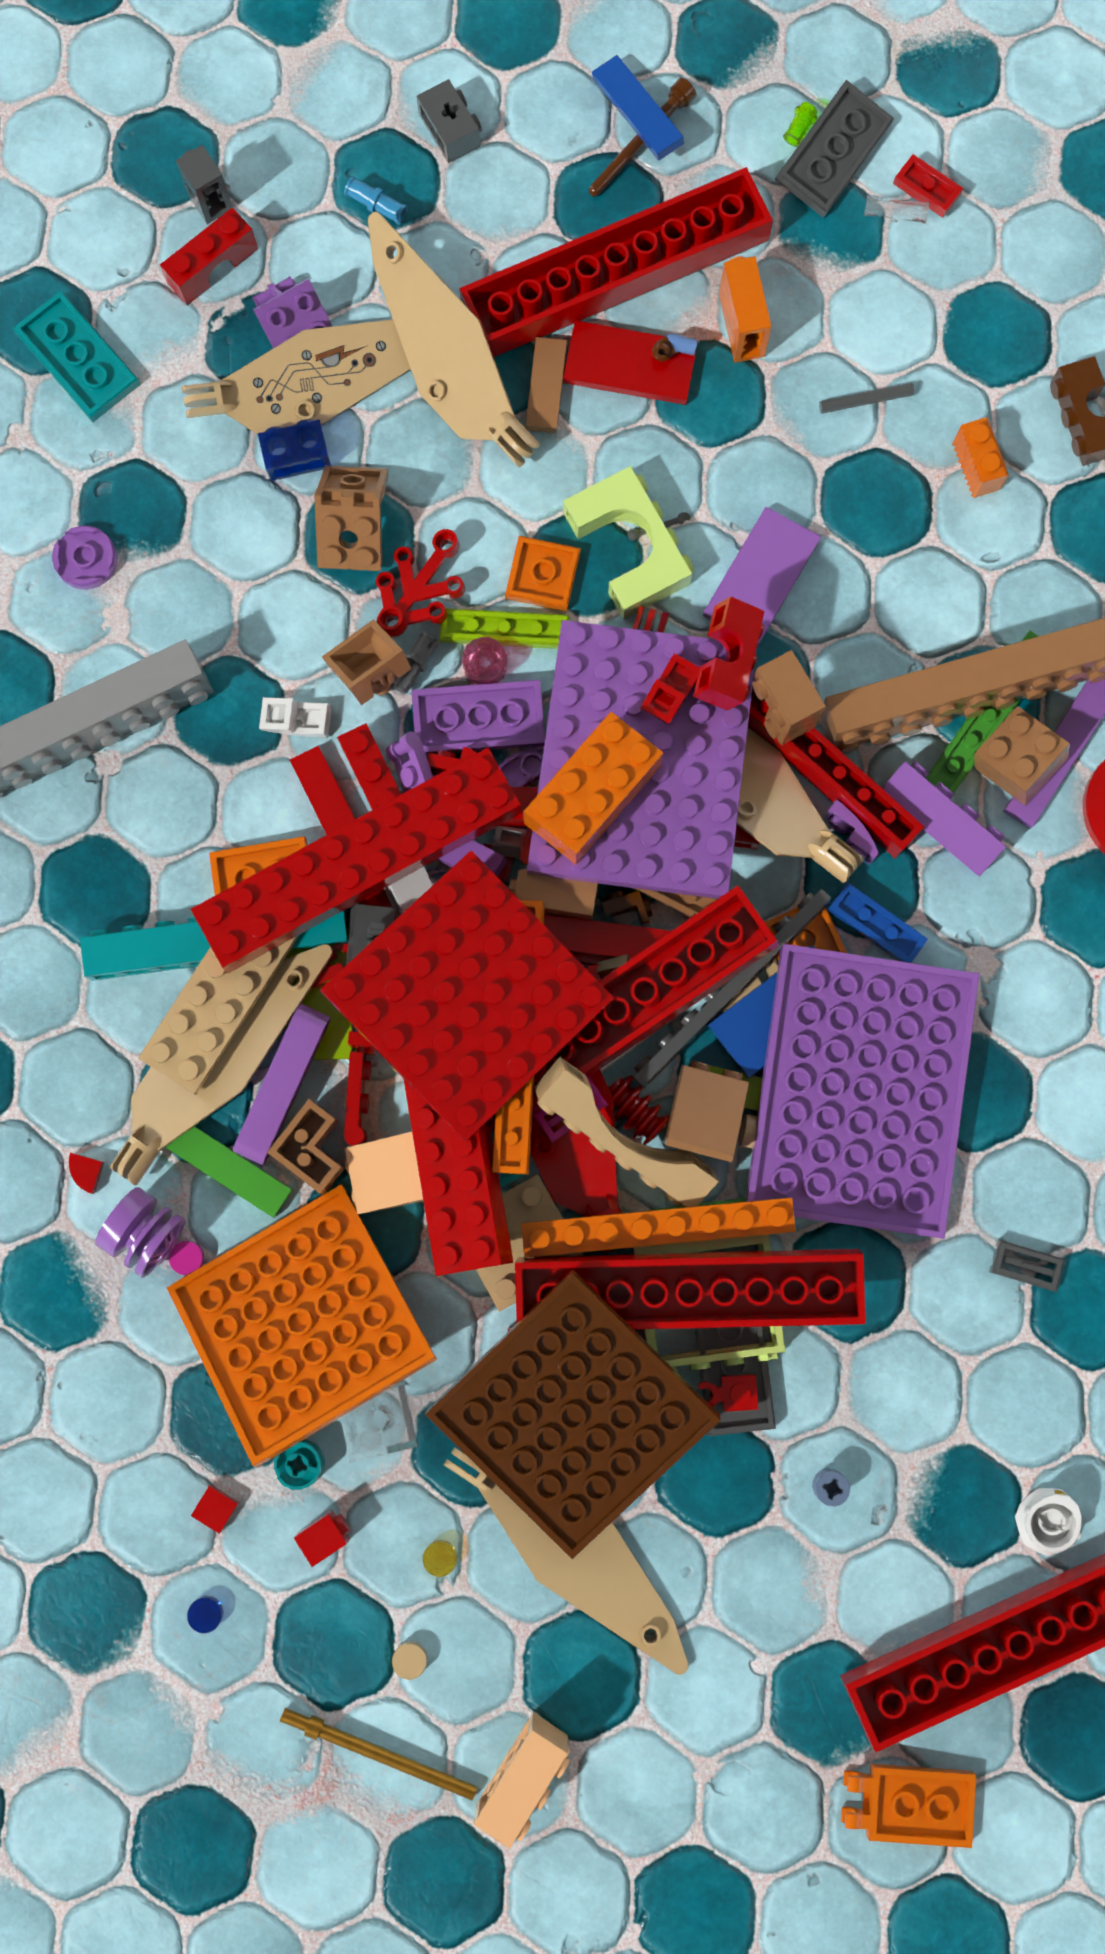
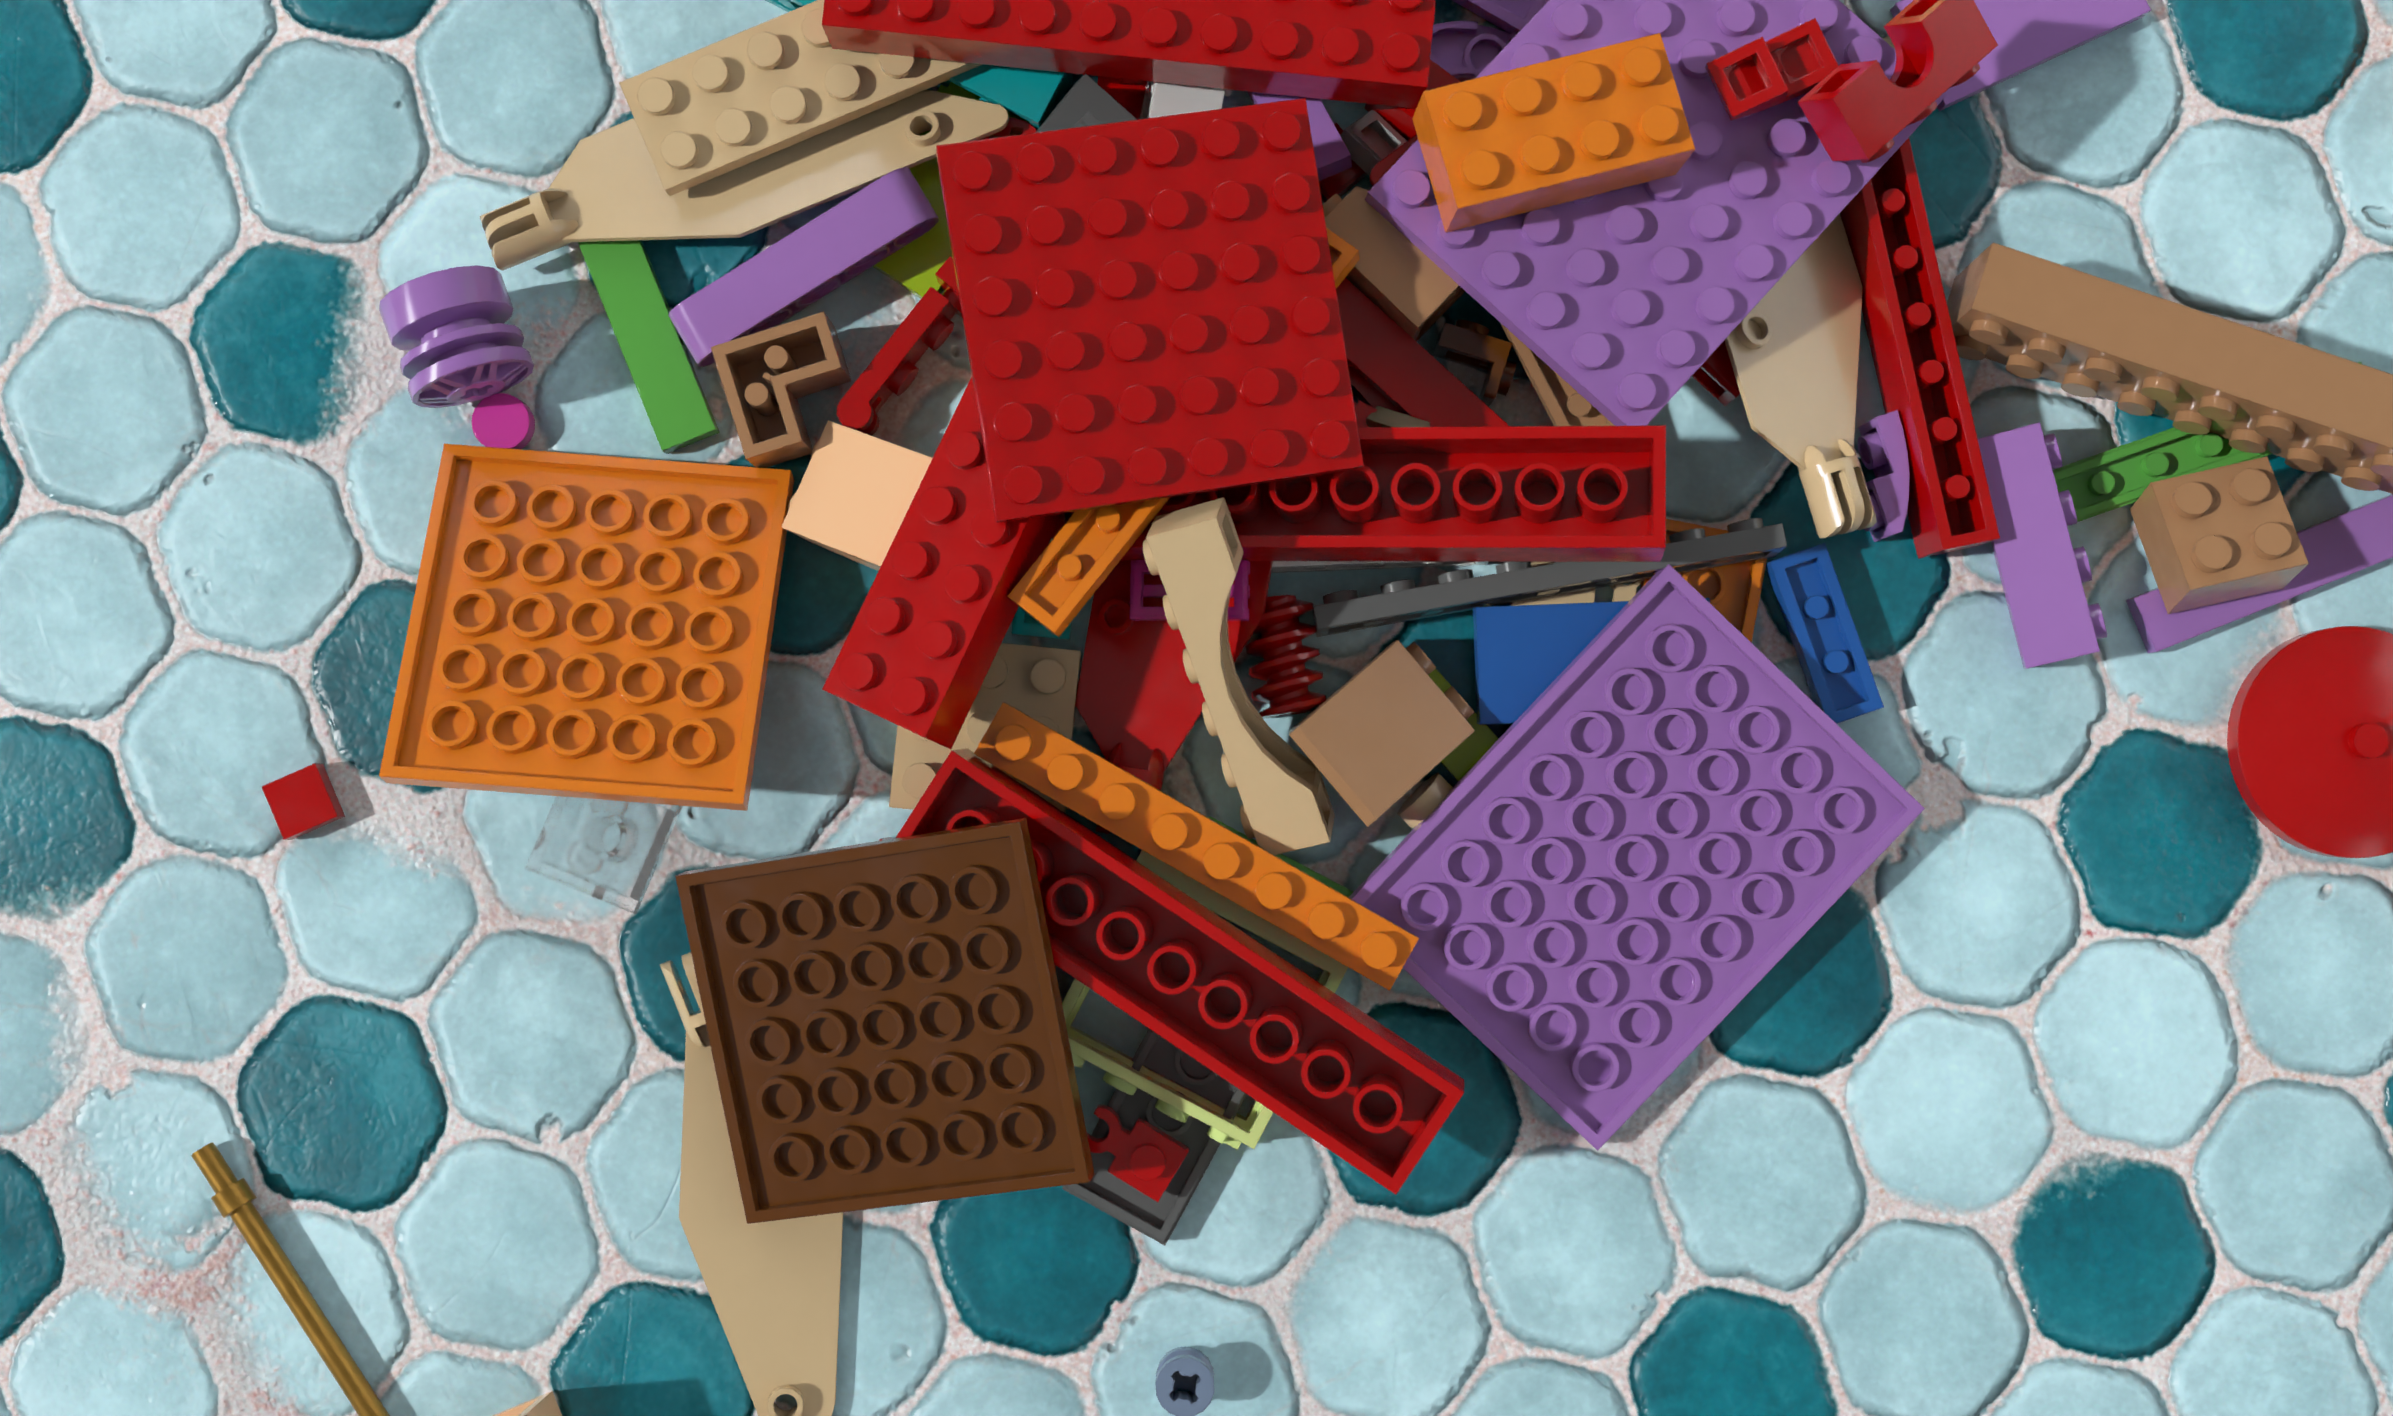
camera: 30 degrees right, 5 degrees up
red tile [69,1153,105,1194] -> none
clear blue tile [187,1596,224,1633] -> none
teal wheel [274,1439,325,1490] -> none
red brick [293,1509,351,1567] -> none
tan tile [392,1641,427,1680] -> none
clear yellow tile [422,1540,457,1577] -> none
medium nougat brick [752,650,826,746] -> none
dark grey tile [989,1240,1065,1292] -> none

